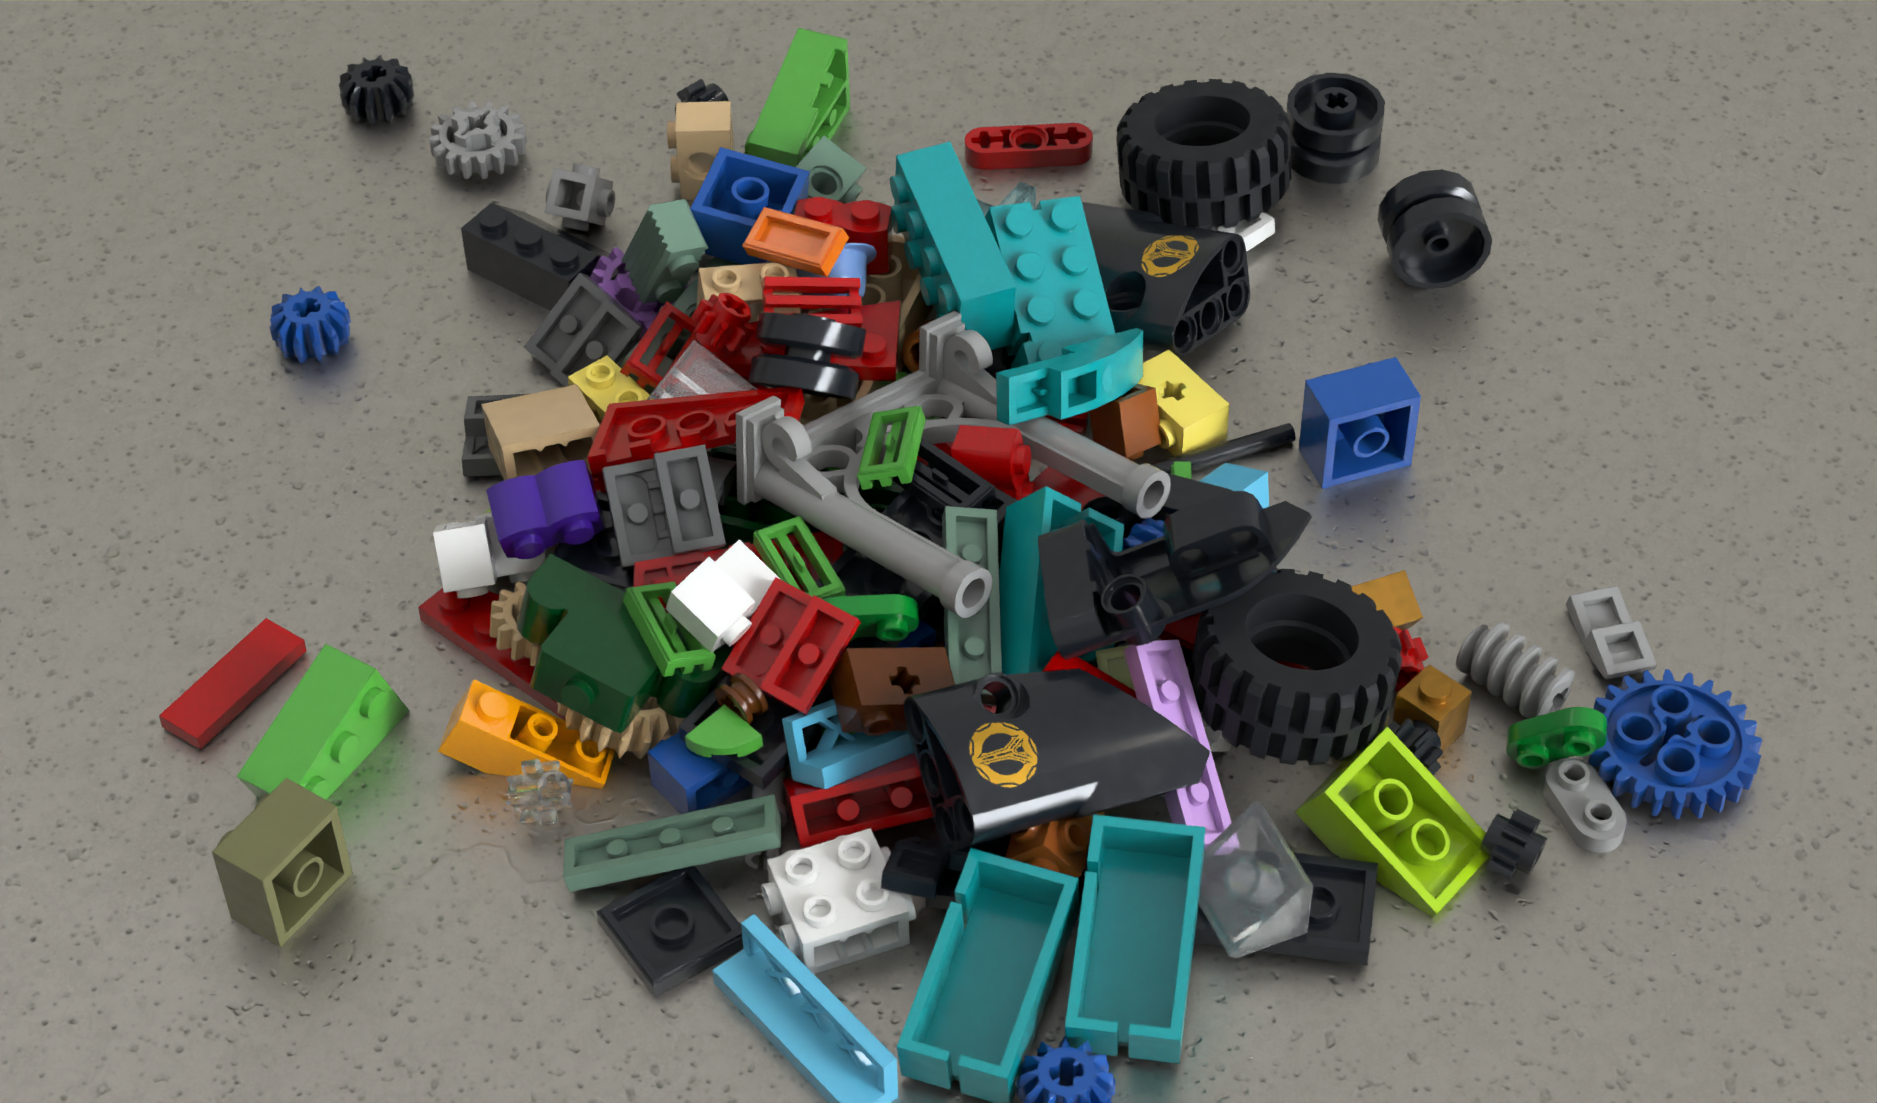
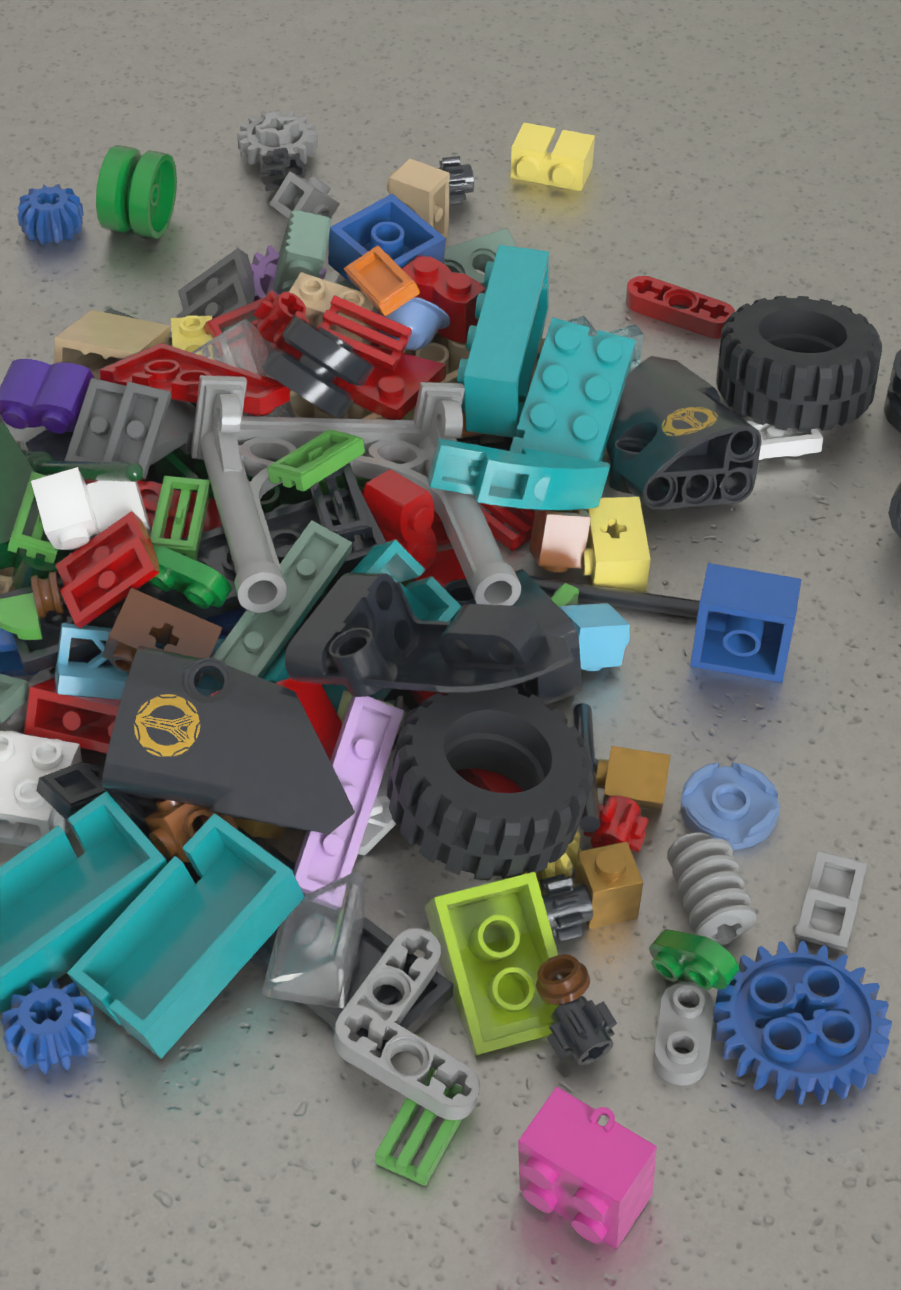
camera: 30 degrees right, 0 degrees up
black gear [339,55,414,127] -> none
black slope [461,203,622,311] -> none
bright green wedge [745,28,850,167] -> none
none -> dark green piece [24,451,143,482]
none -> green wheel [96,145,177,239]
none -> black gear [258,148,306,191]
none -> light grey beam [333,928,480,1120]
none -> bright green tile [375,1068,463,1186]
none -> light yellow piece [510,123,595,192]
none -> dark pink brick [518,1086,657,1250]
none -> reddish brown plate [536,954,590,1005]
none -> medium blue tile [680,762,780,850]

